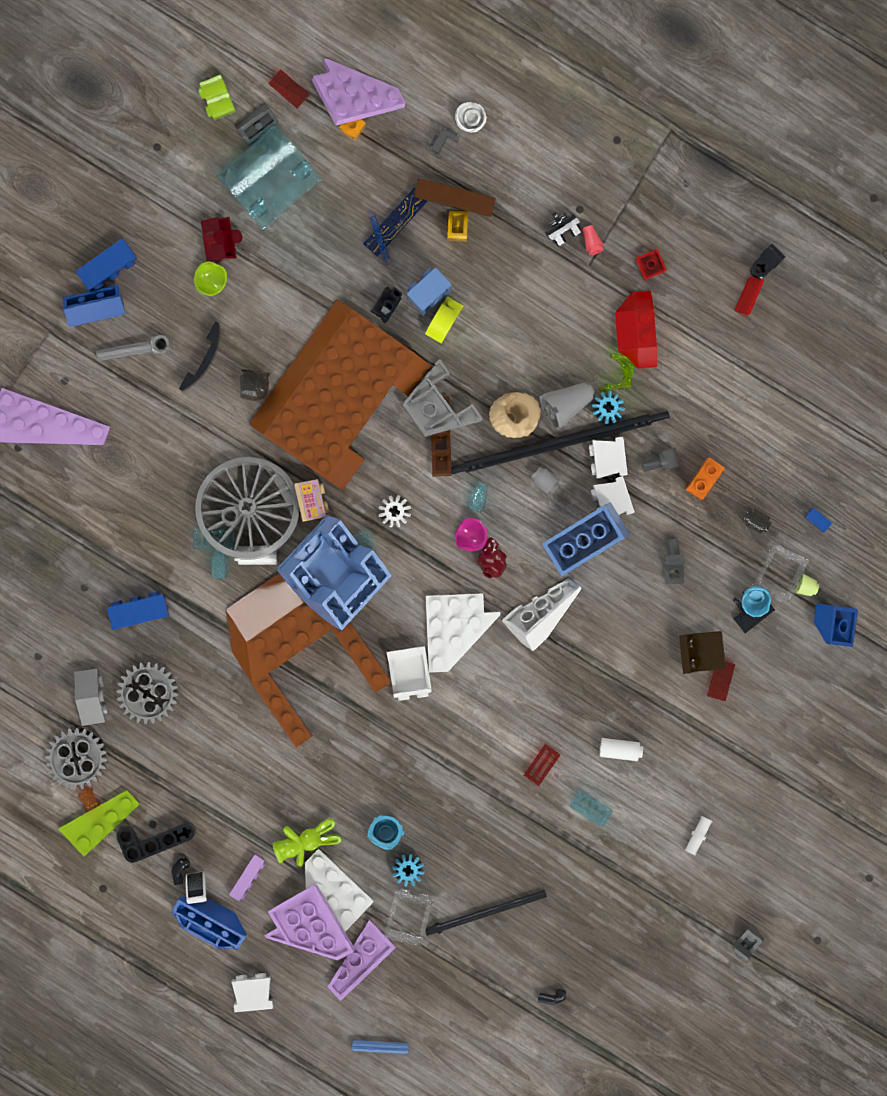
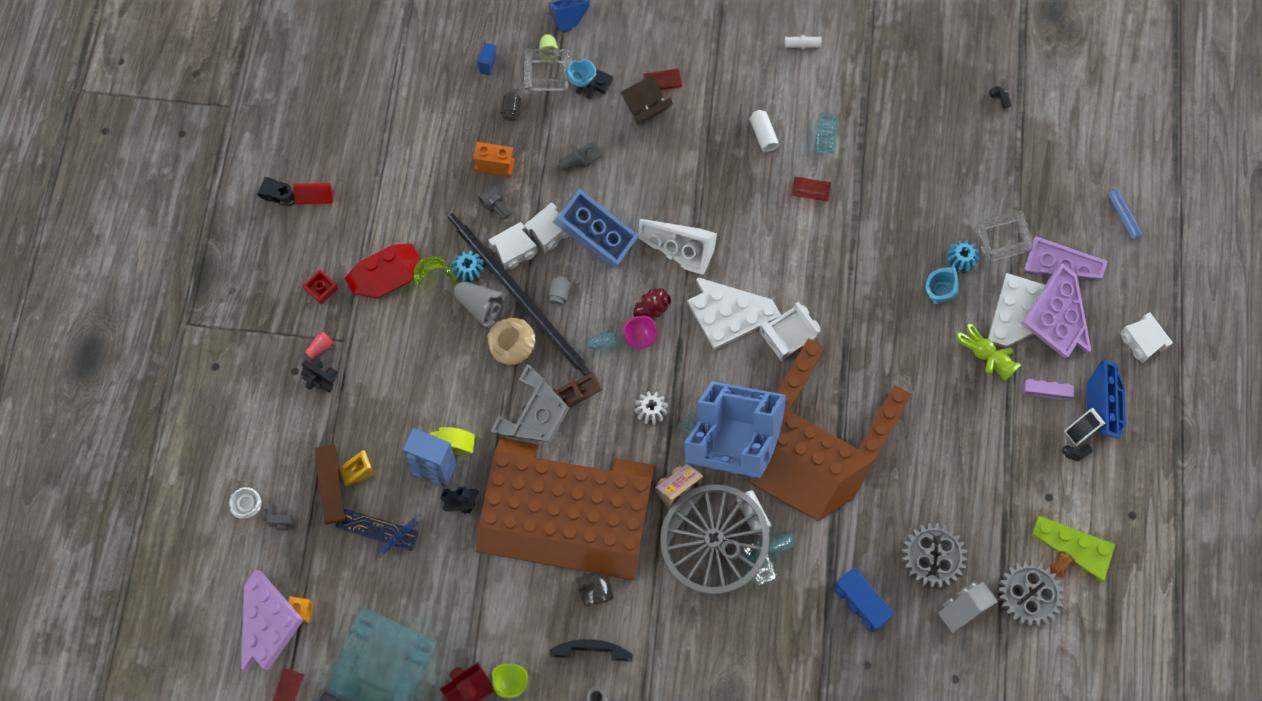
camera: 120 degrees left, 20 degrees down
black beam [117,822,196,863] -> none
black bar [425,890,547,936] -> none

